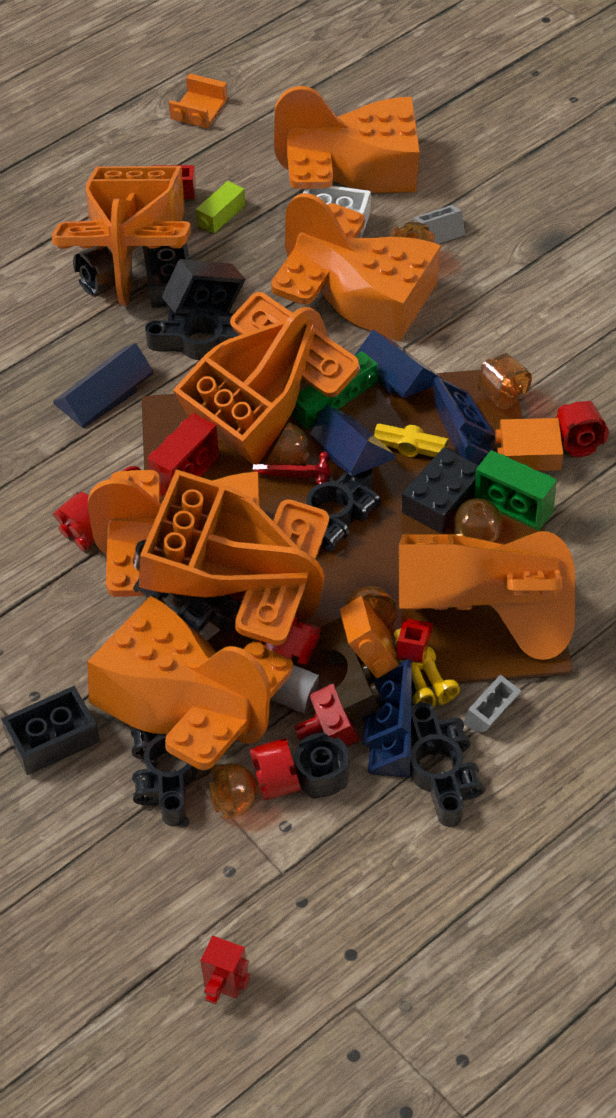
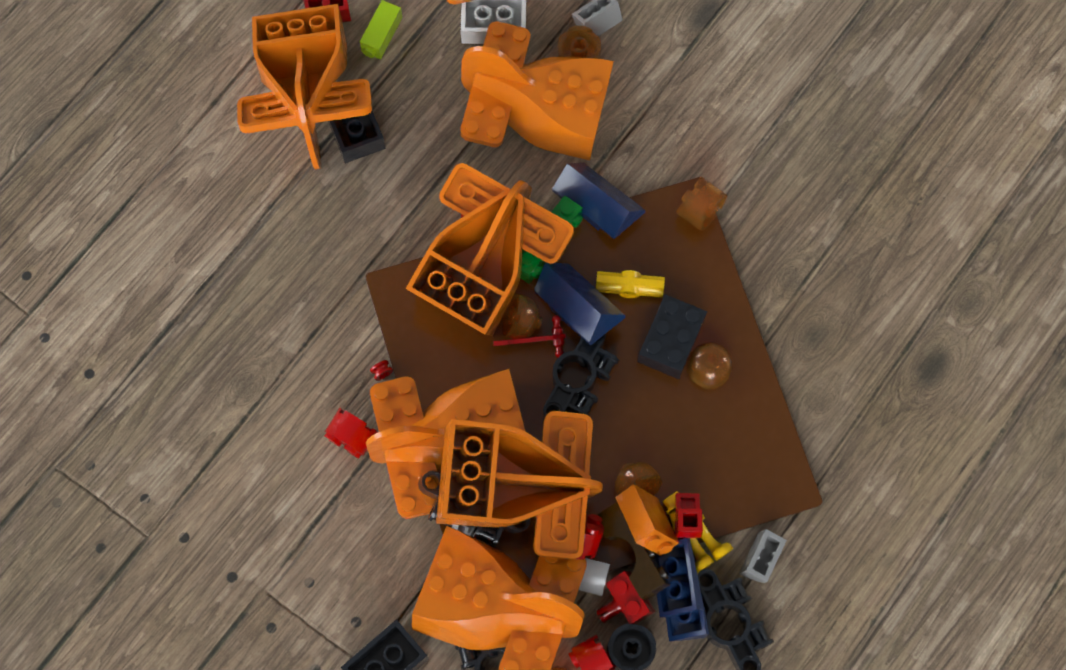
camera: 15 degrees left, 20 degrees up
dark blue slope [53,343,154,428] -> none
black brick [73,246,116,295] -> none
black piece [145,309,239,360] -> none
red brick [148,413,220,497] -> none
black brick [162,259,246,315] -> none
orange brick [399,531,575,660] -> none
dark blue slope [434,376,495,465] -> none
green brick [474,450,557,531] -> none
orange brick [495,418,563,471] -> none
red brick [556,401,609,457] -> none

